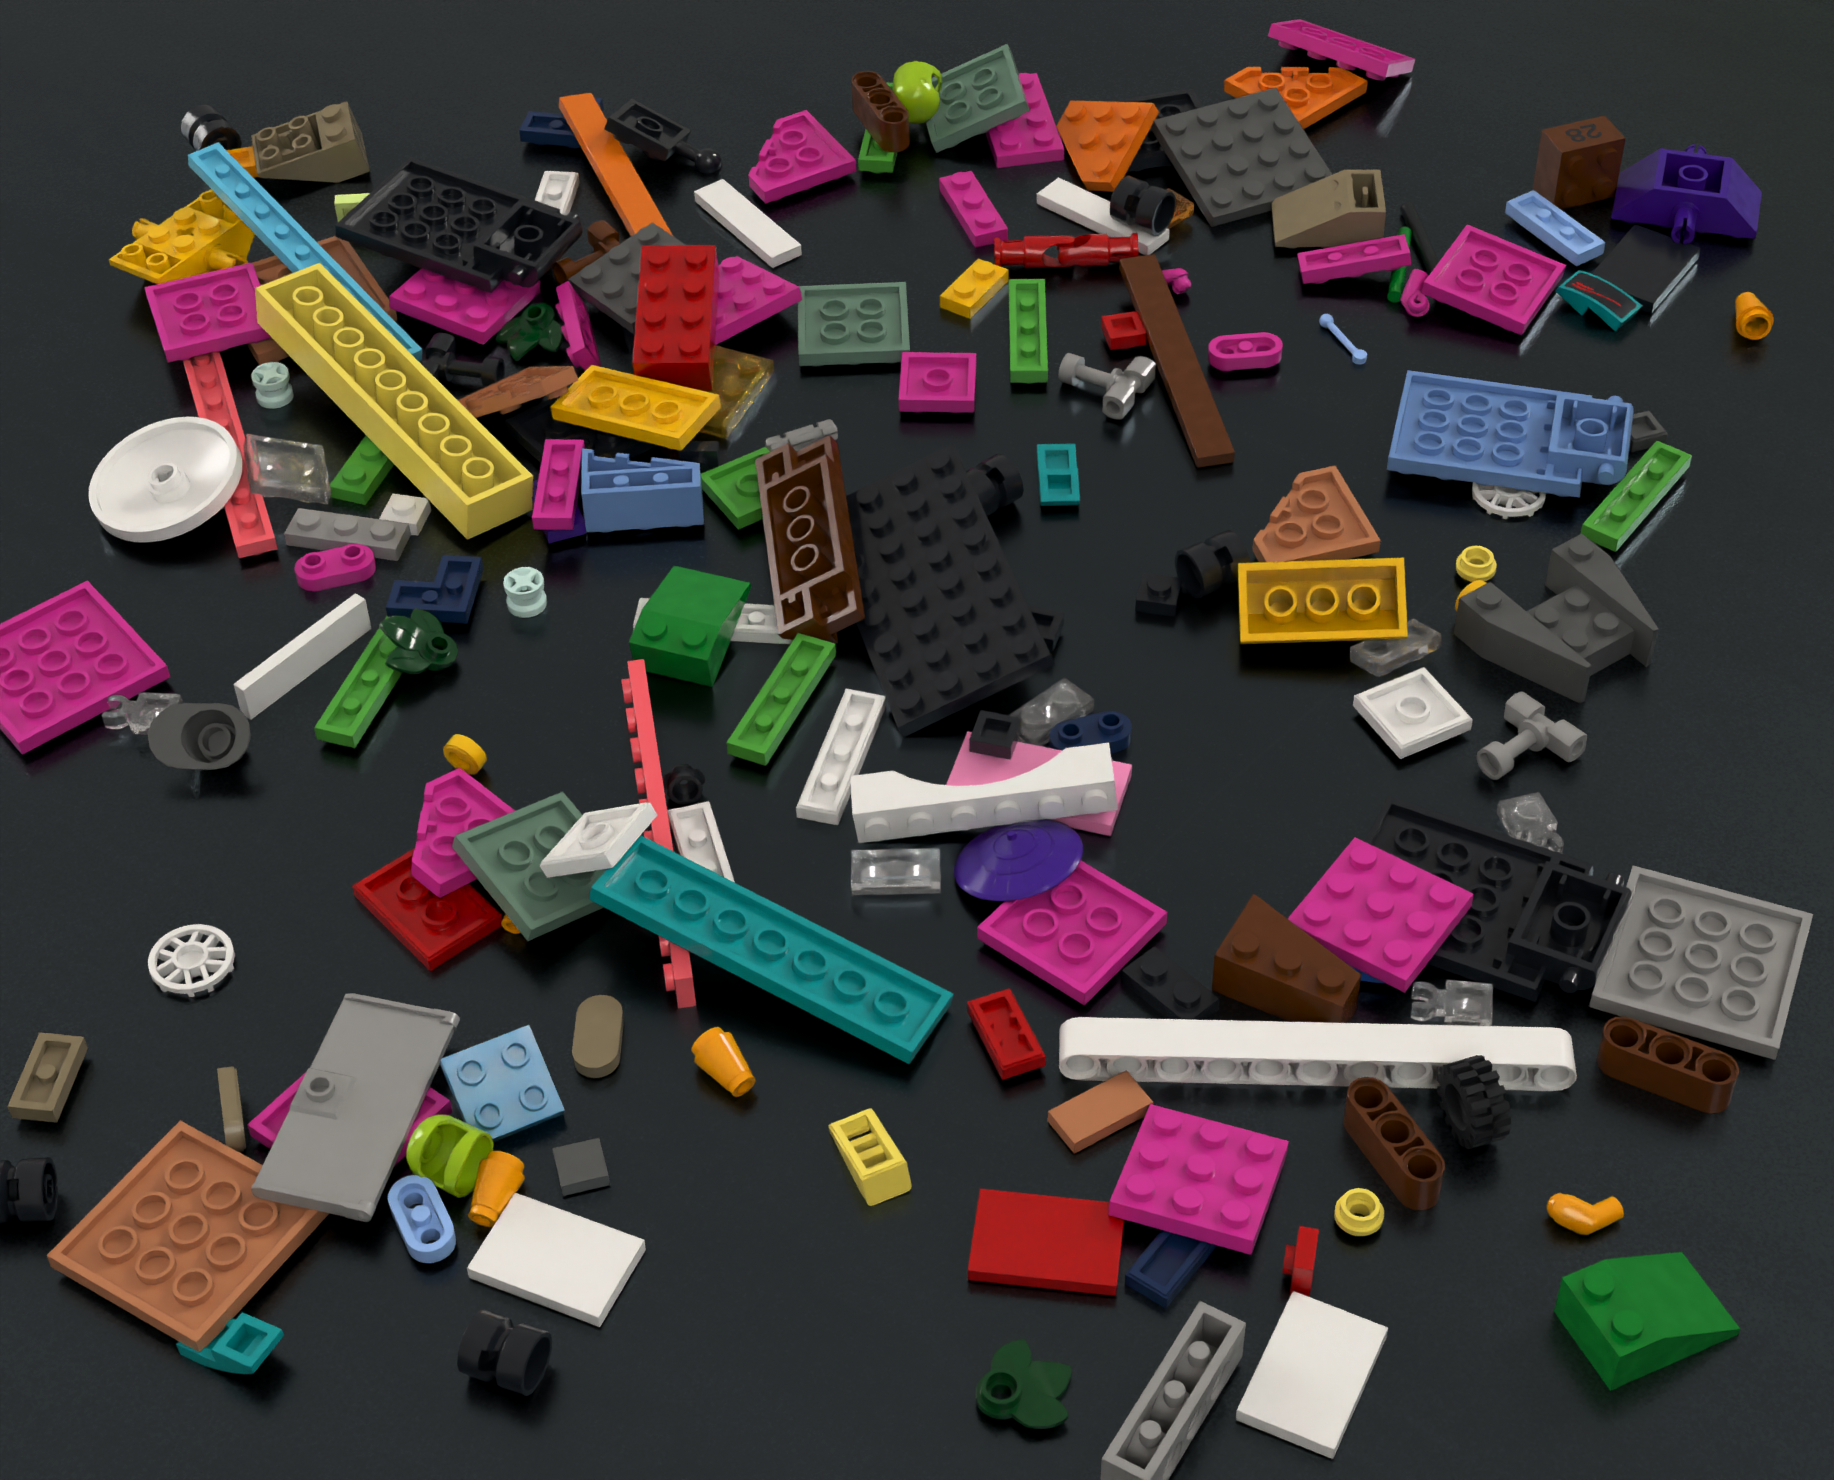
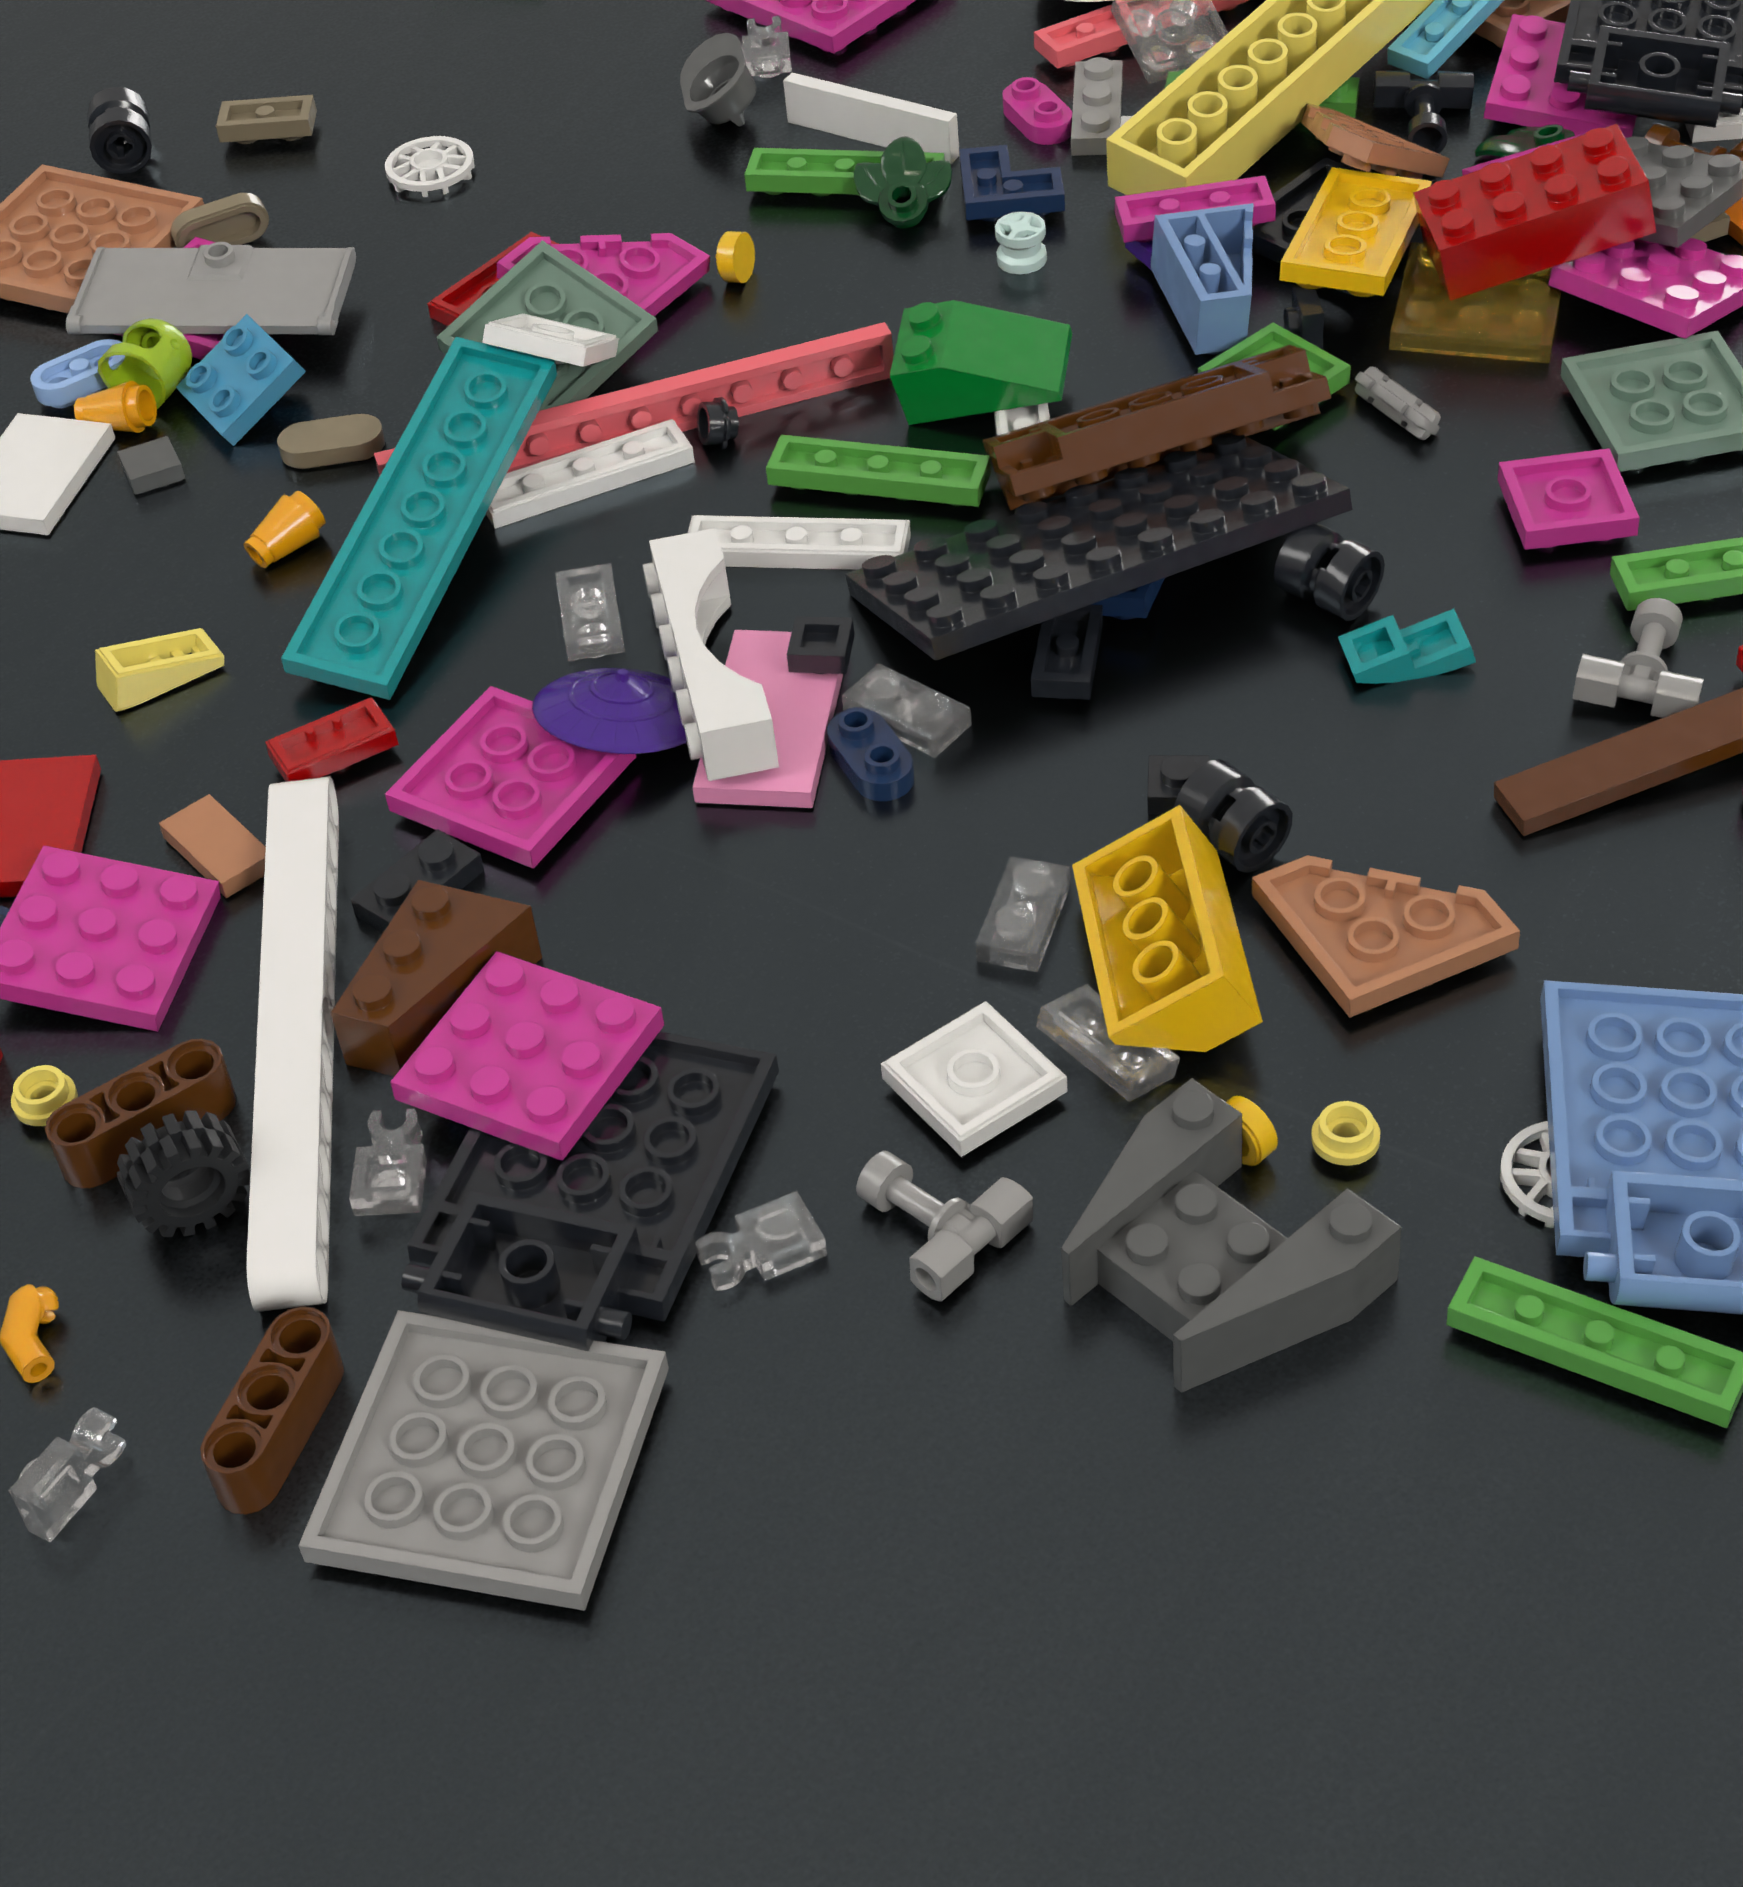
camera: 85 degrees right, 0 degrees up
none -> clear plate [9,1407,126,1542]
none -> clear plate [975,856,1071,972]

